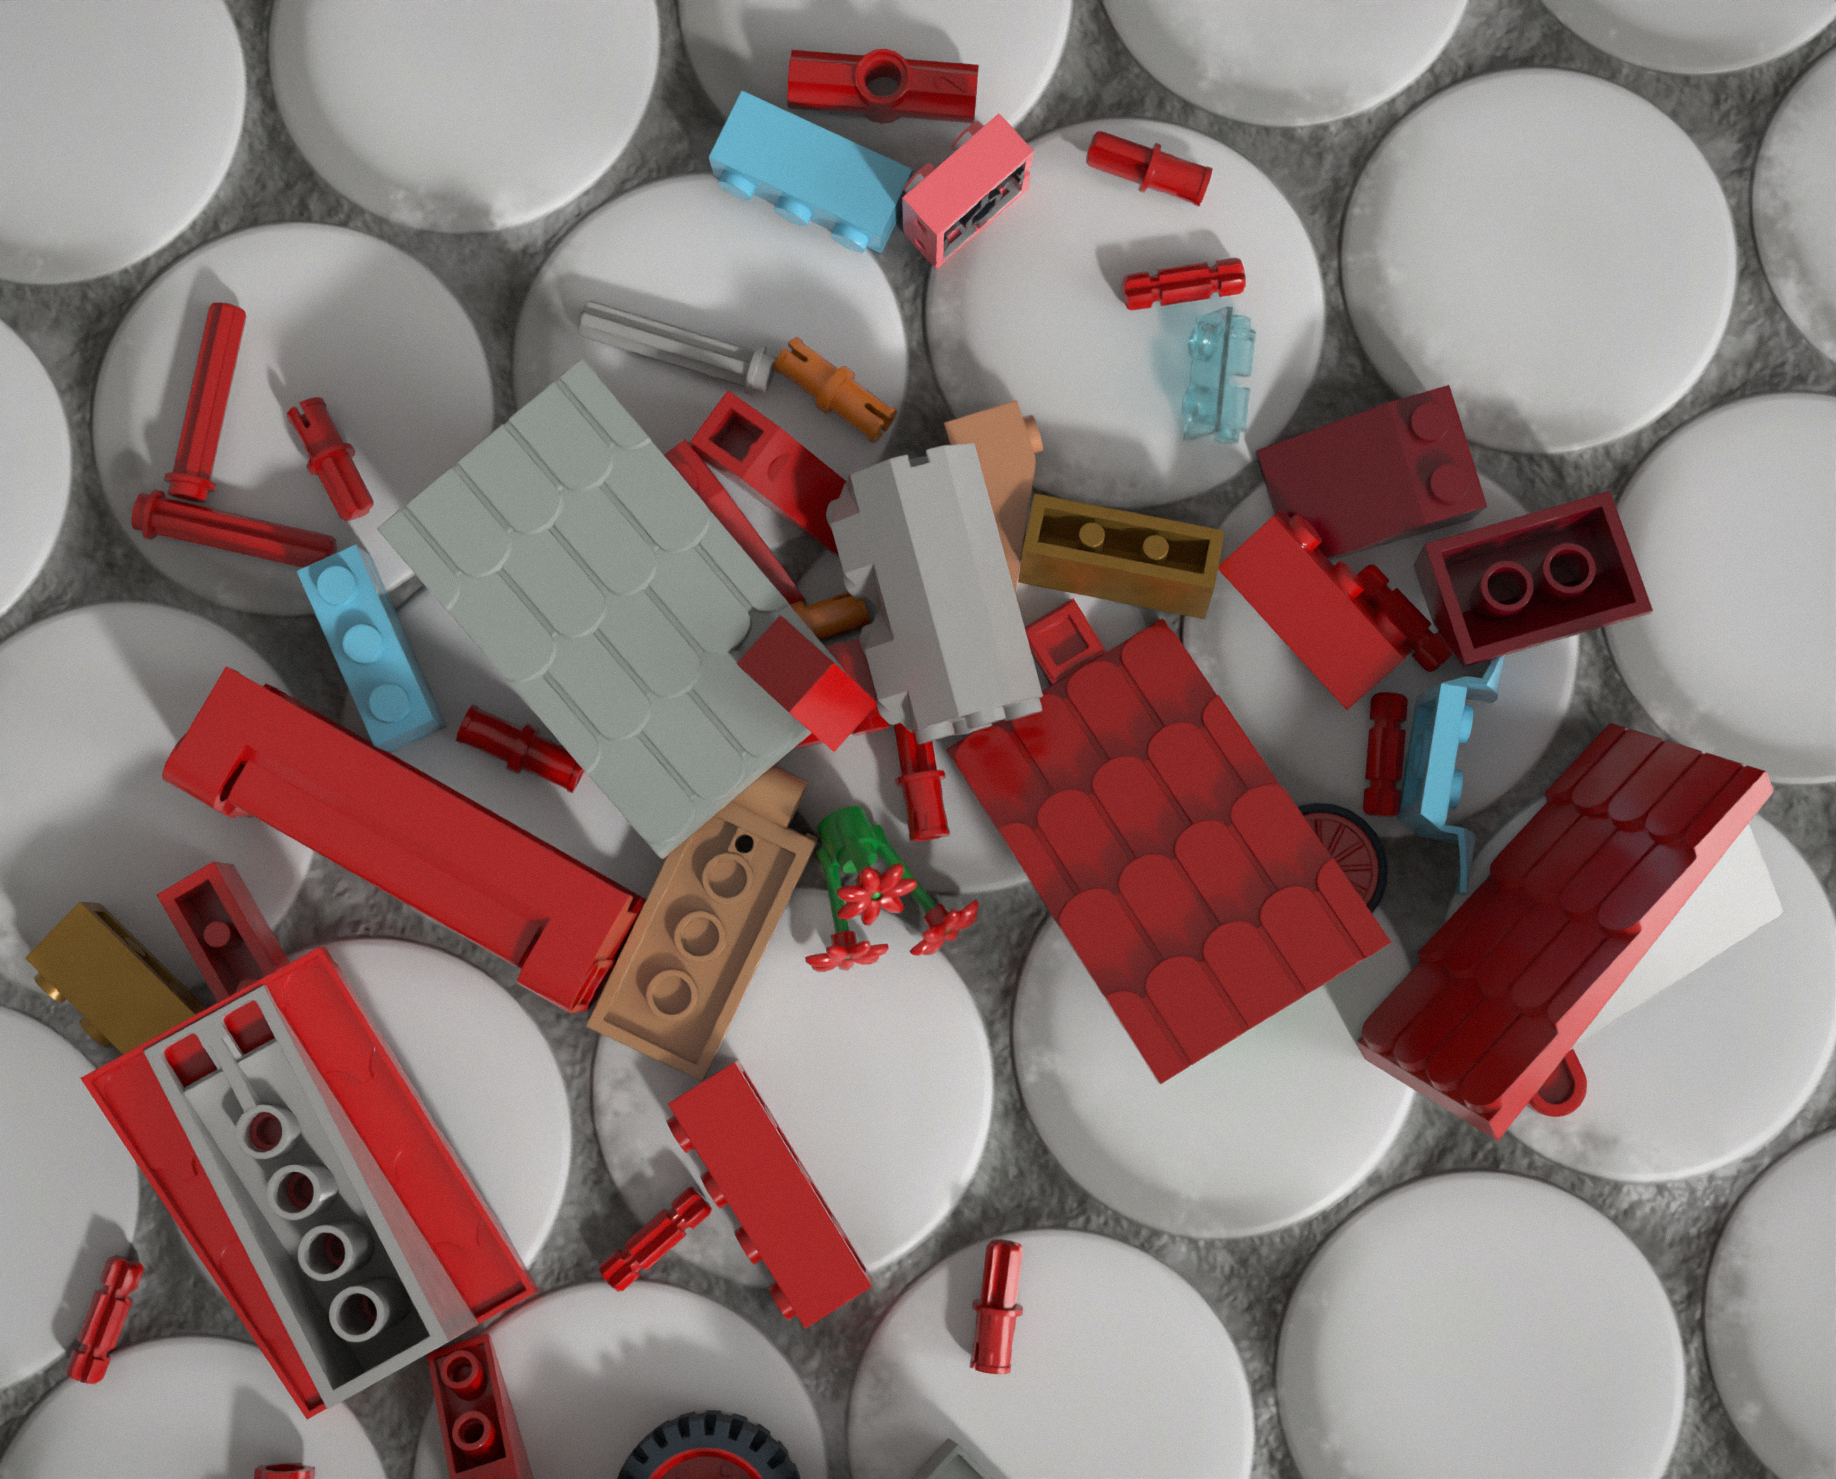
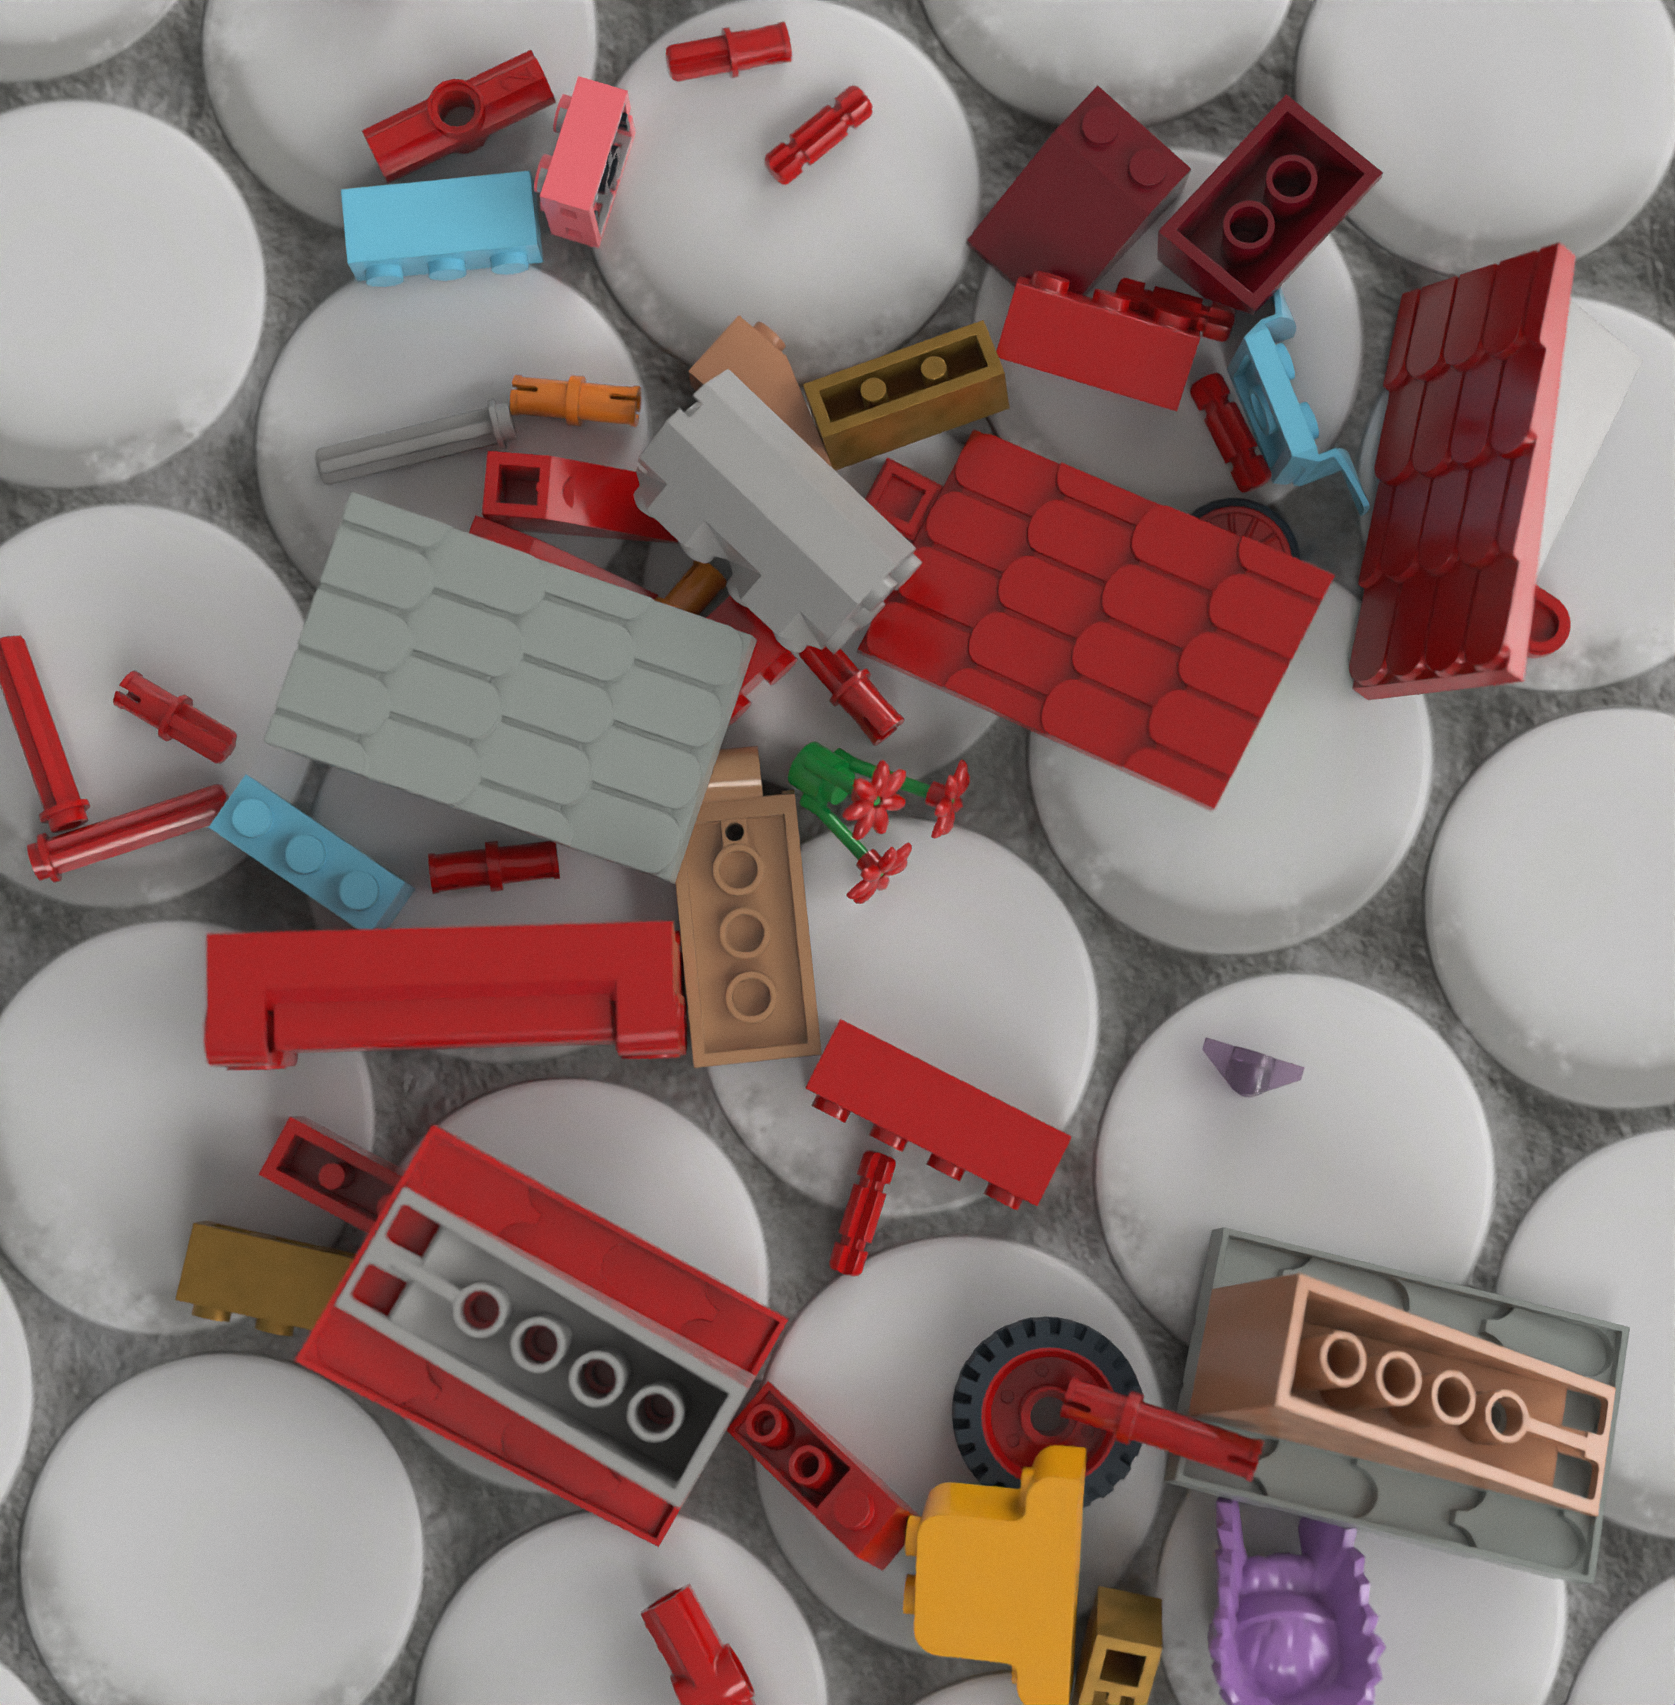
camera: 35 degrees left, 0 degrees up
red axle [66,1255,144,1385] -> none
red slope [736,615,878,752] -> none
red axle [969,1239,1023,1374] -> none
clear light blue hinge [1182,306,1256,444] -> none
none -> clear purple piece [1202,1037,1305,1098]

